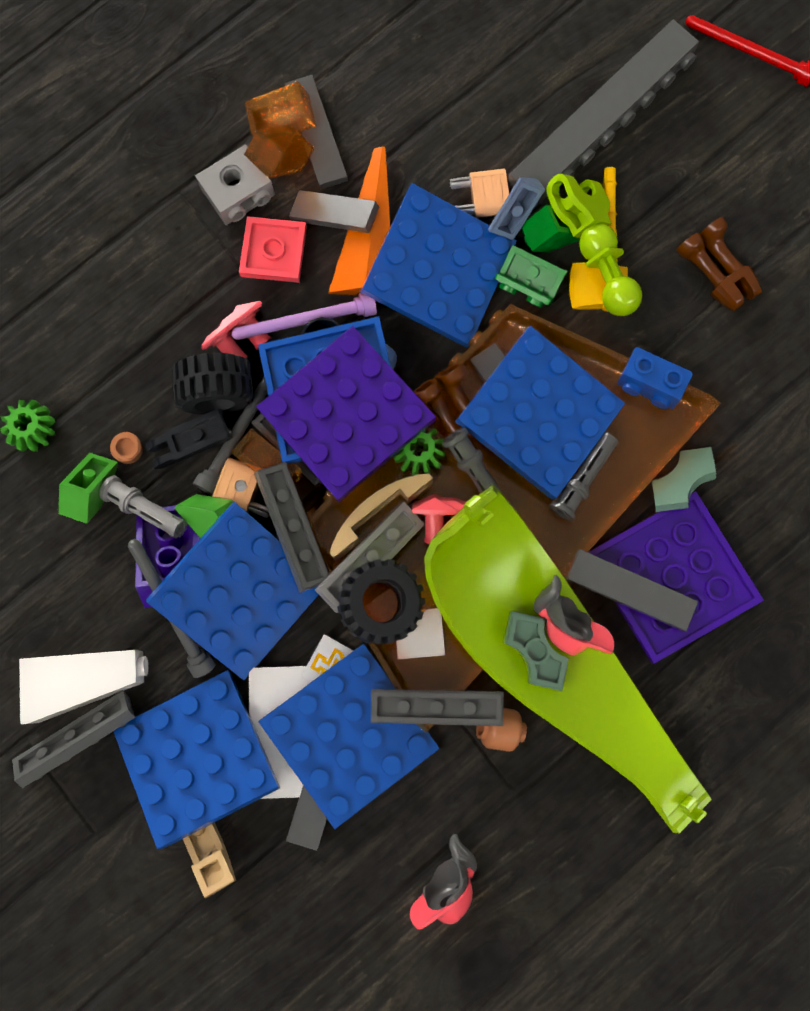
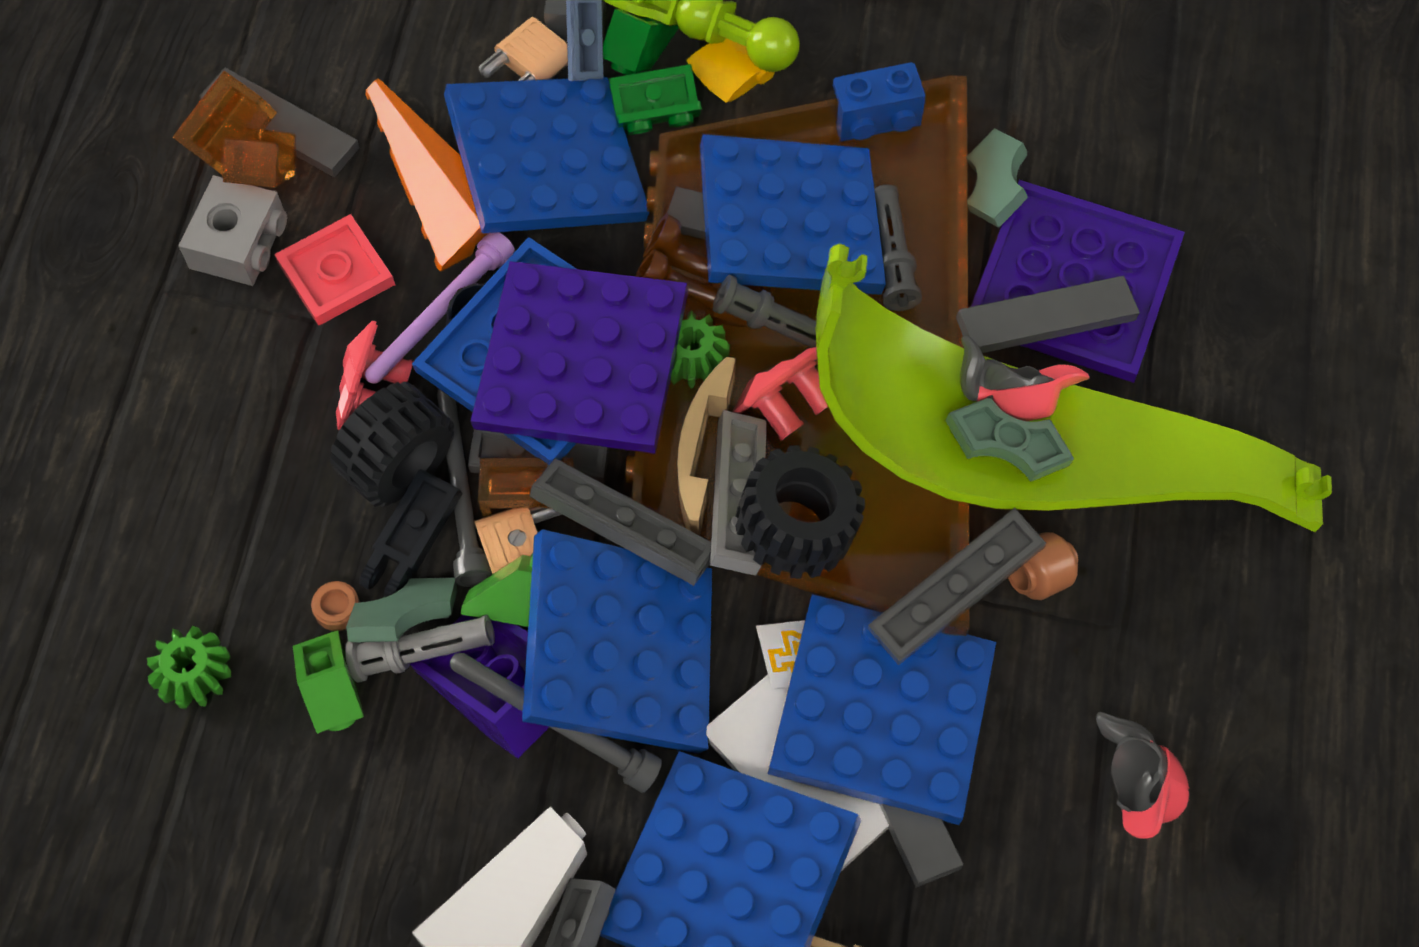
camera: 45 degrees left, 15 degrees down
tile [289,190,379,233] -> none
white sticker [394,608,445,659] -> none
none -> sand green tile [346,578,457,643]

